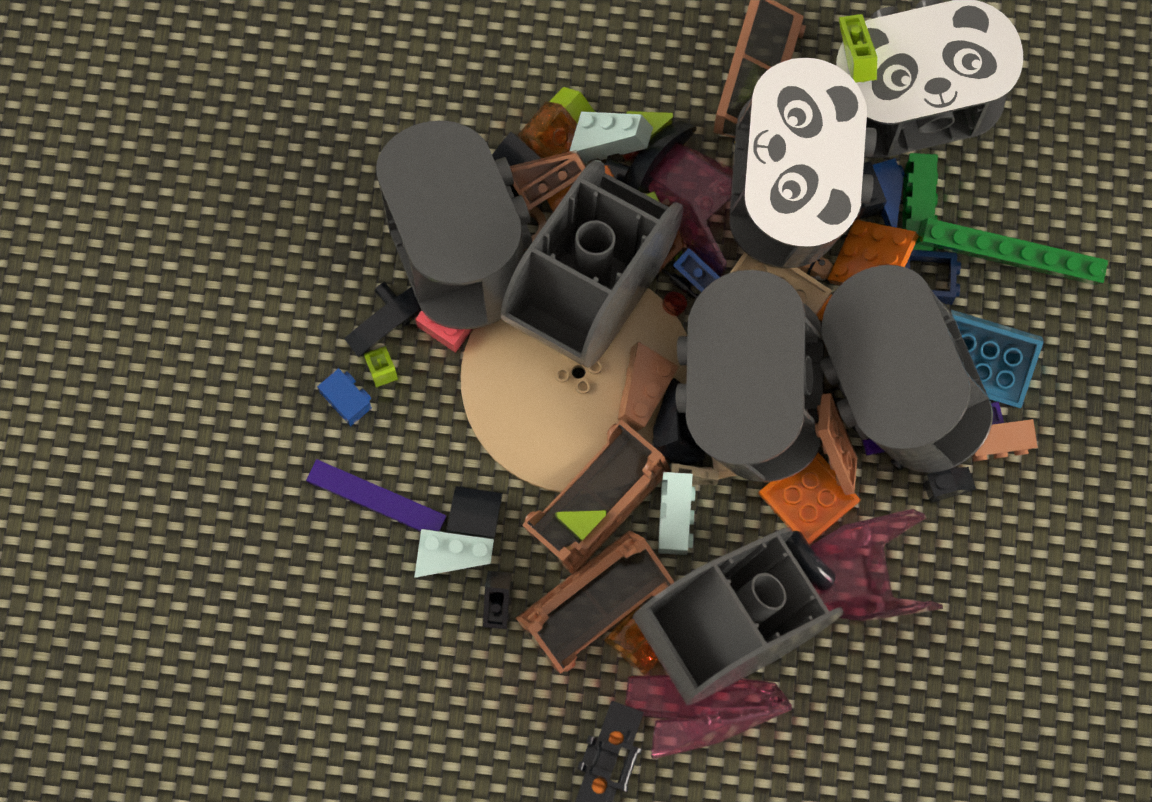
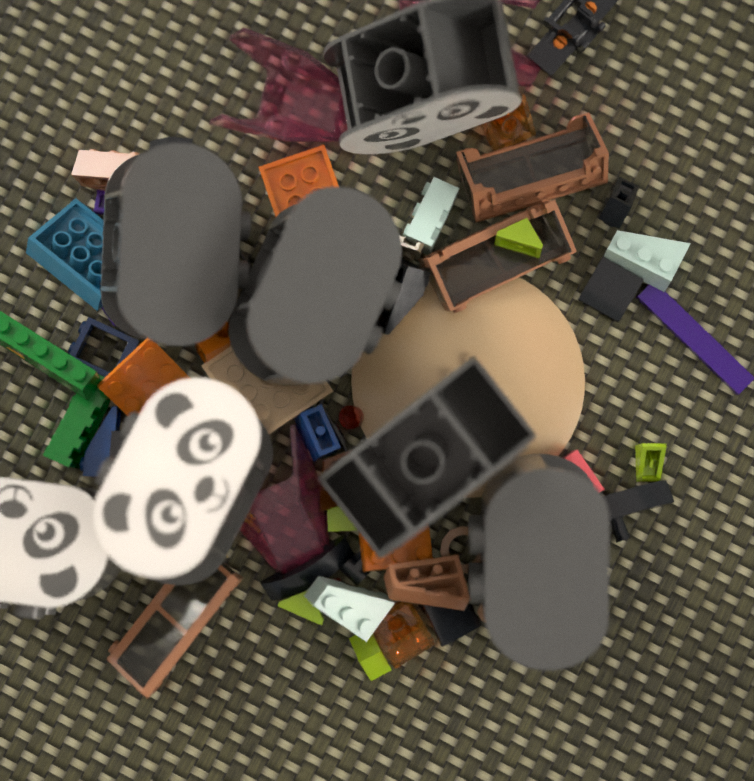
camera: 160 degrees left, 10 degrees up
blue brick [317,368,372,427] -> none
nougat wedge [617,341,679,432] -> none
black cylinder [785,531,836,591] -> none
nougat plate [815,393,858,495] -> none
lime slope [839,14,878,83] -> none

